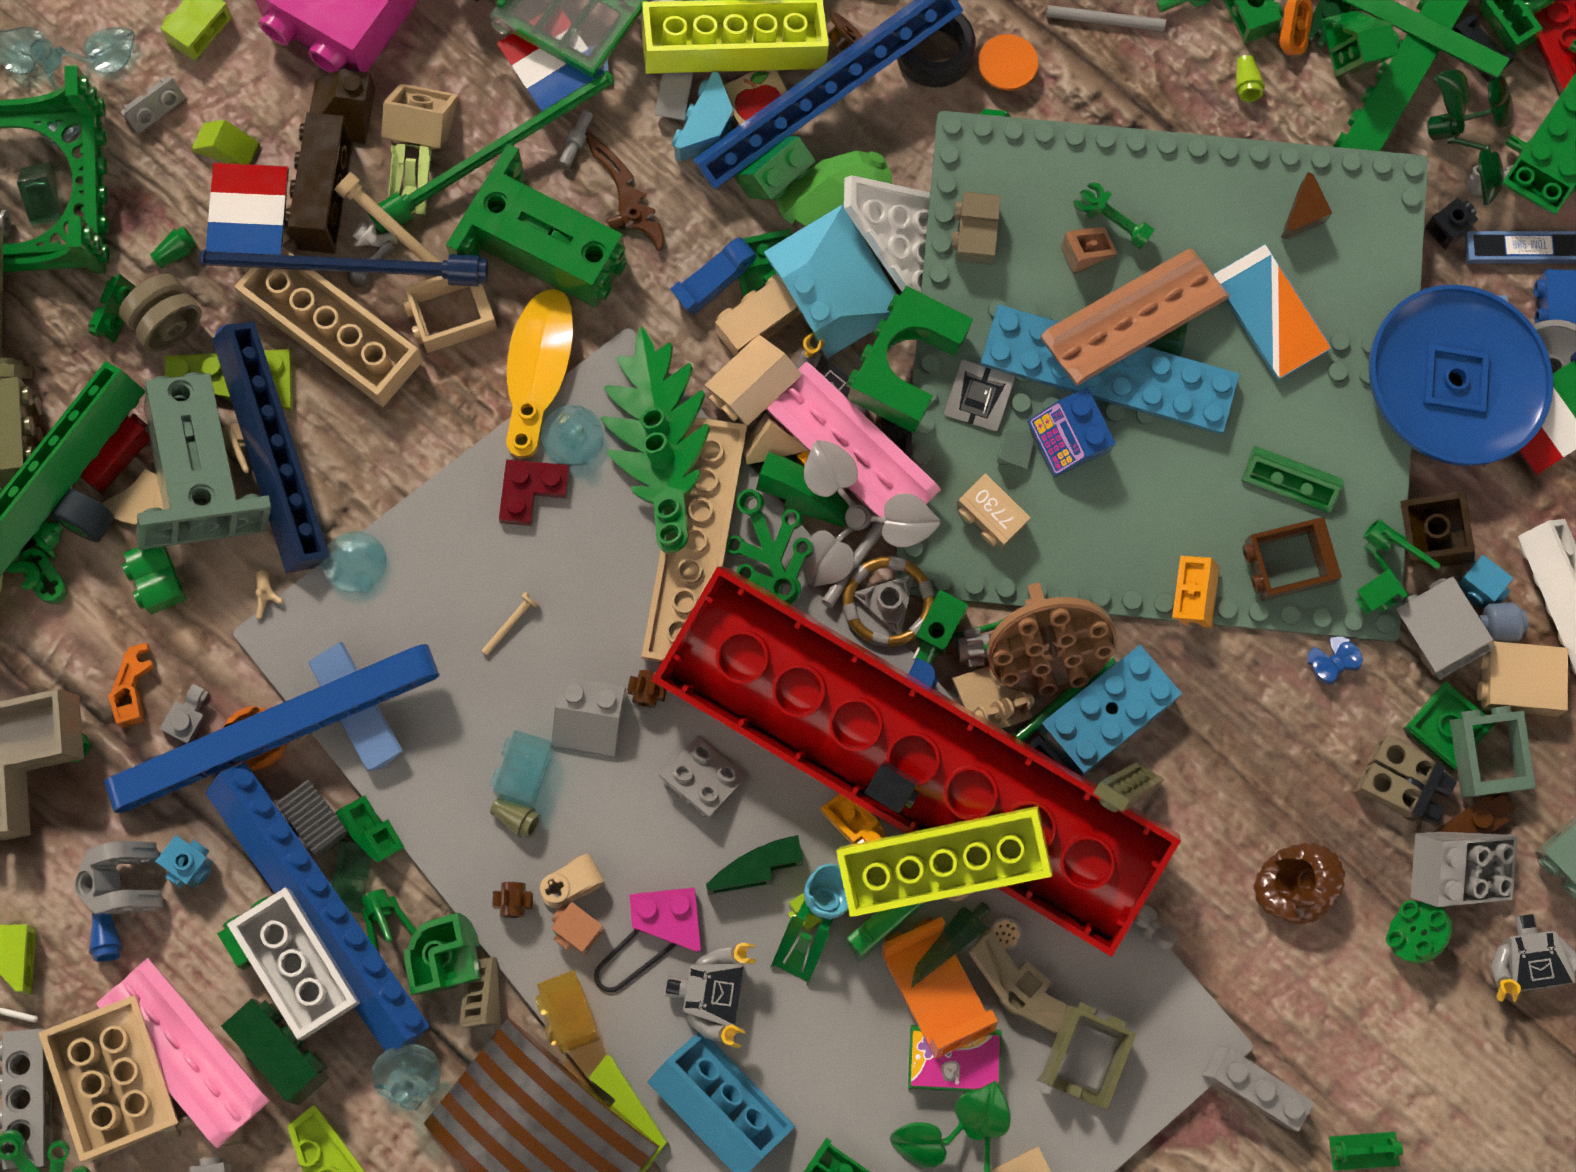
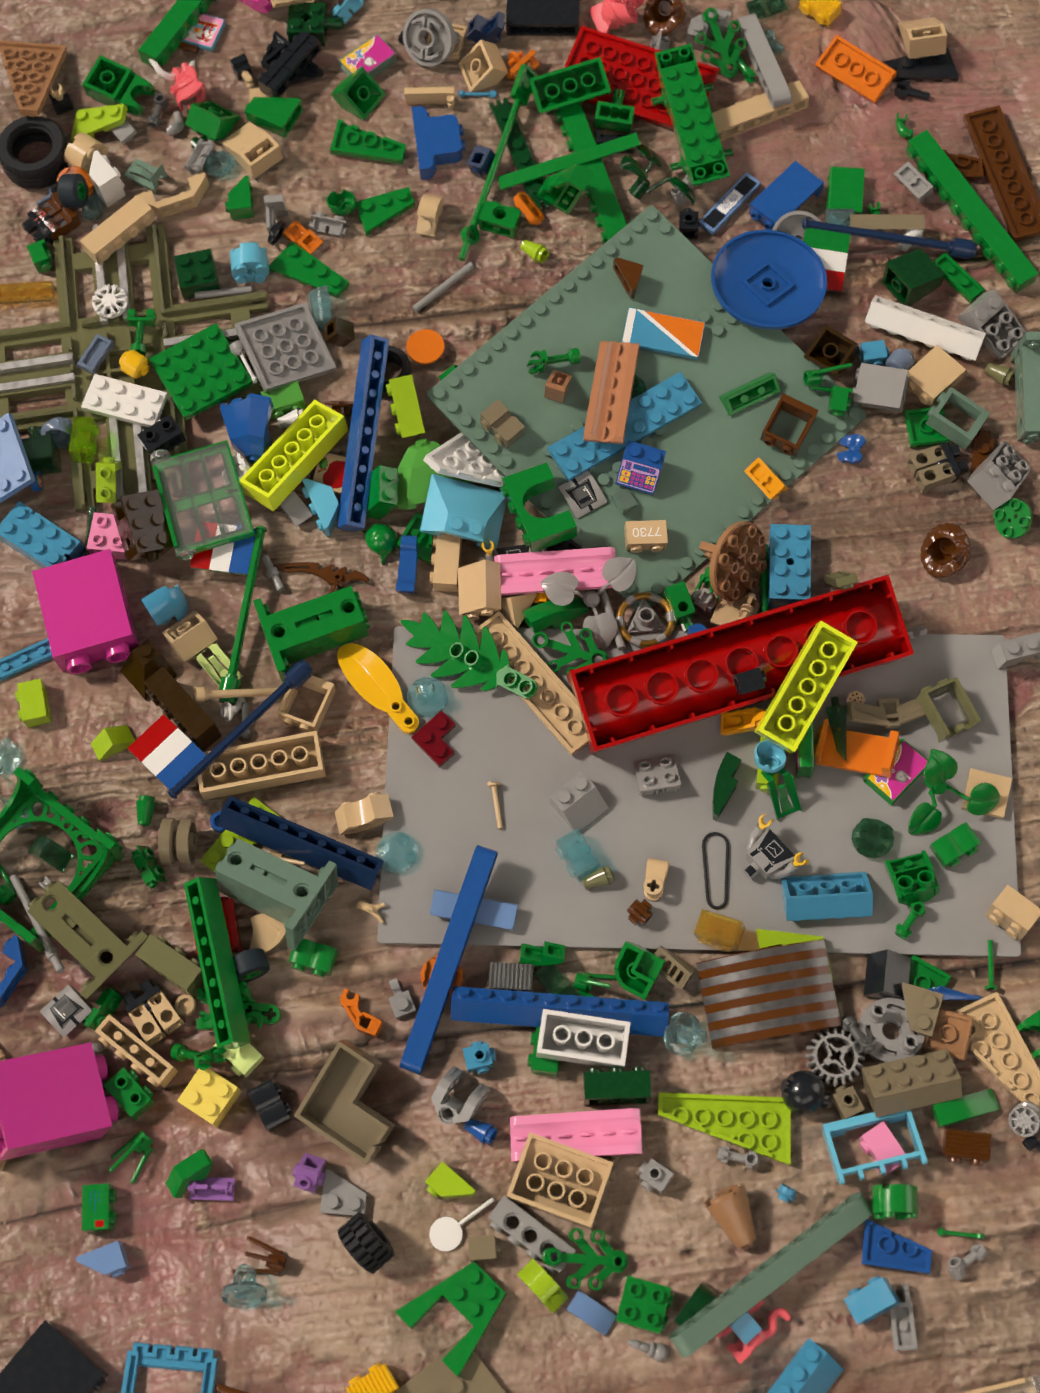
camera: 40 degrees left, 5 degrees down
light grey hinge [121,76,186,134] -> none
nougat brick [551,902,605,956] -> none
reddish brown gear [627,670,667,708] -> none
dark pink wing [629,887,701,953] -> none
none -> dark azure brick [141,584,188,627]
none -> tan brick [335,792,394,835]
none -> green hair [362,524,398,565]
none -> lime brick [386,374,425,438]
none -> clear green dish [851,818,894,859]

